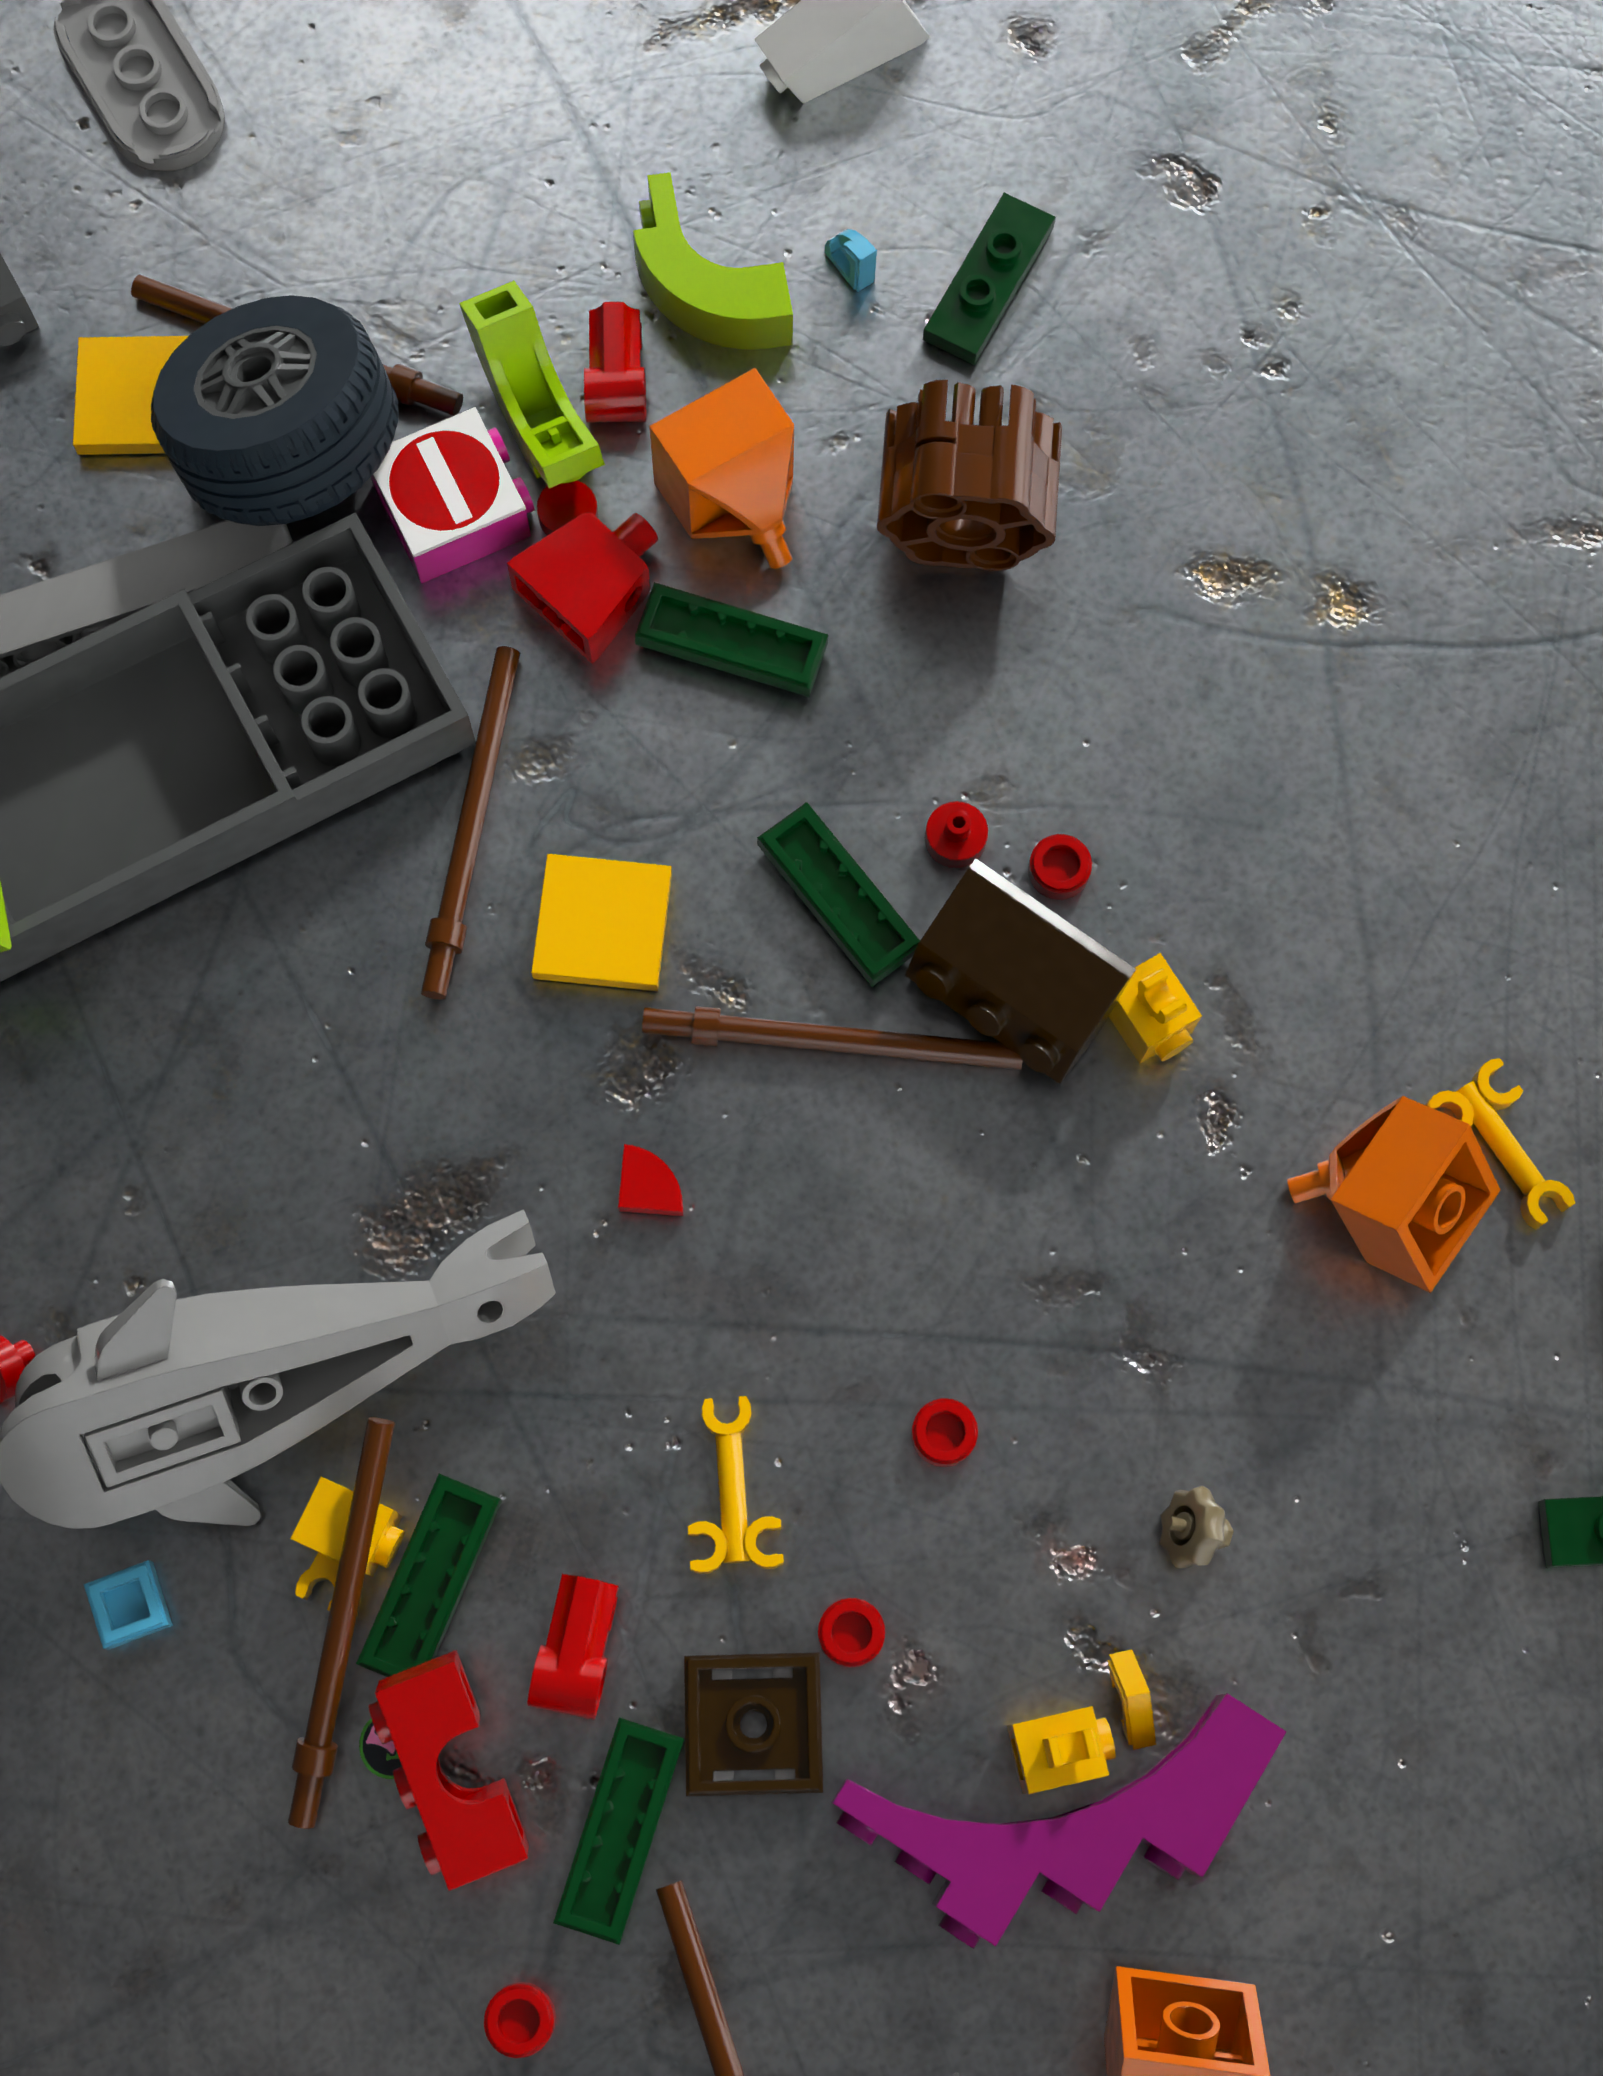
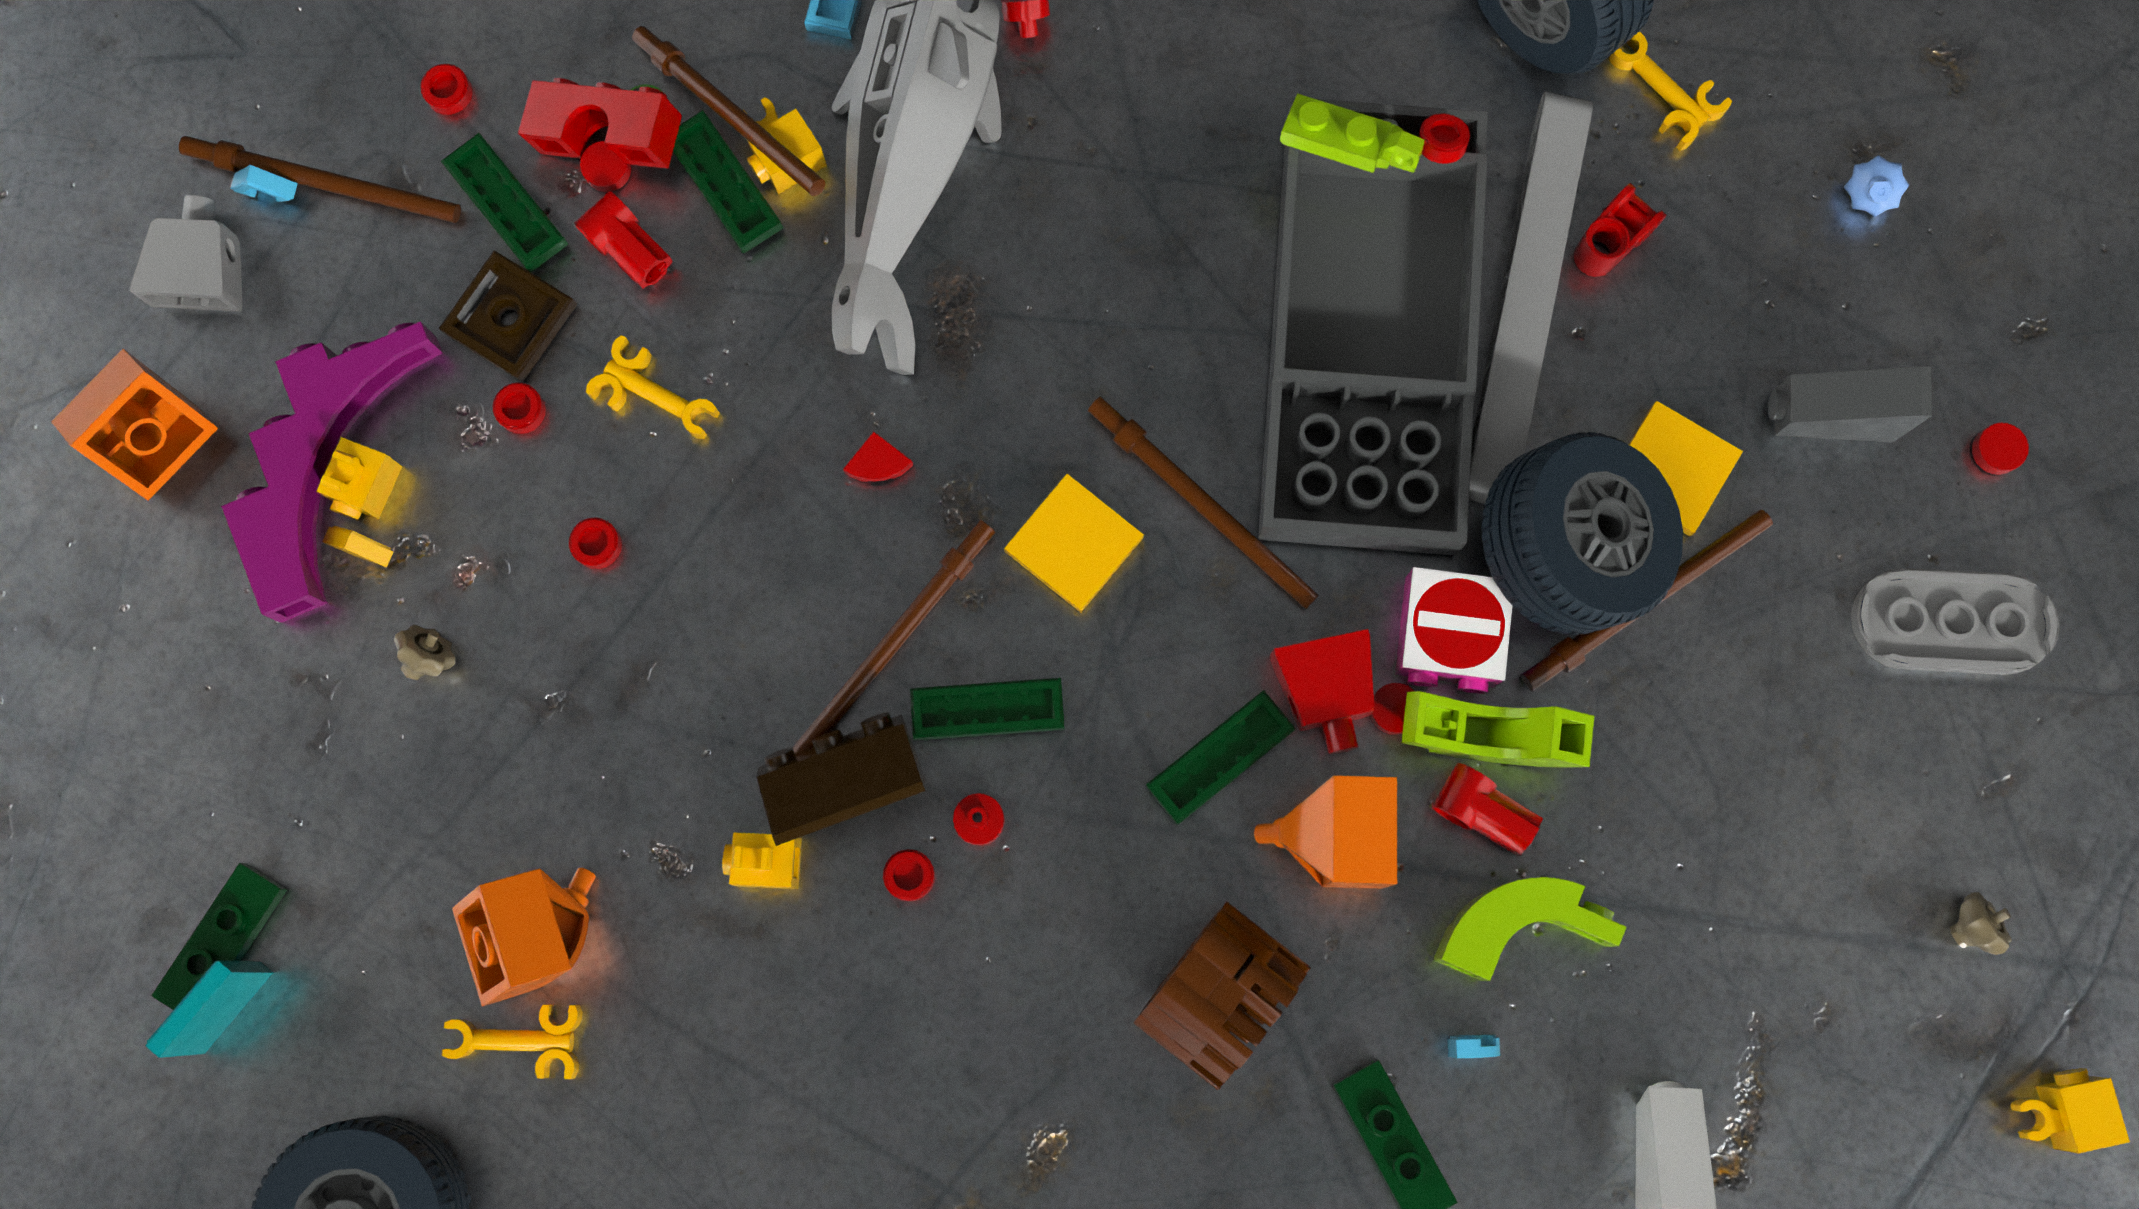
camera: 130 degrees right, 5 degrees up
none -> red tile [580,141,631,192]

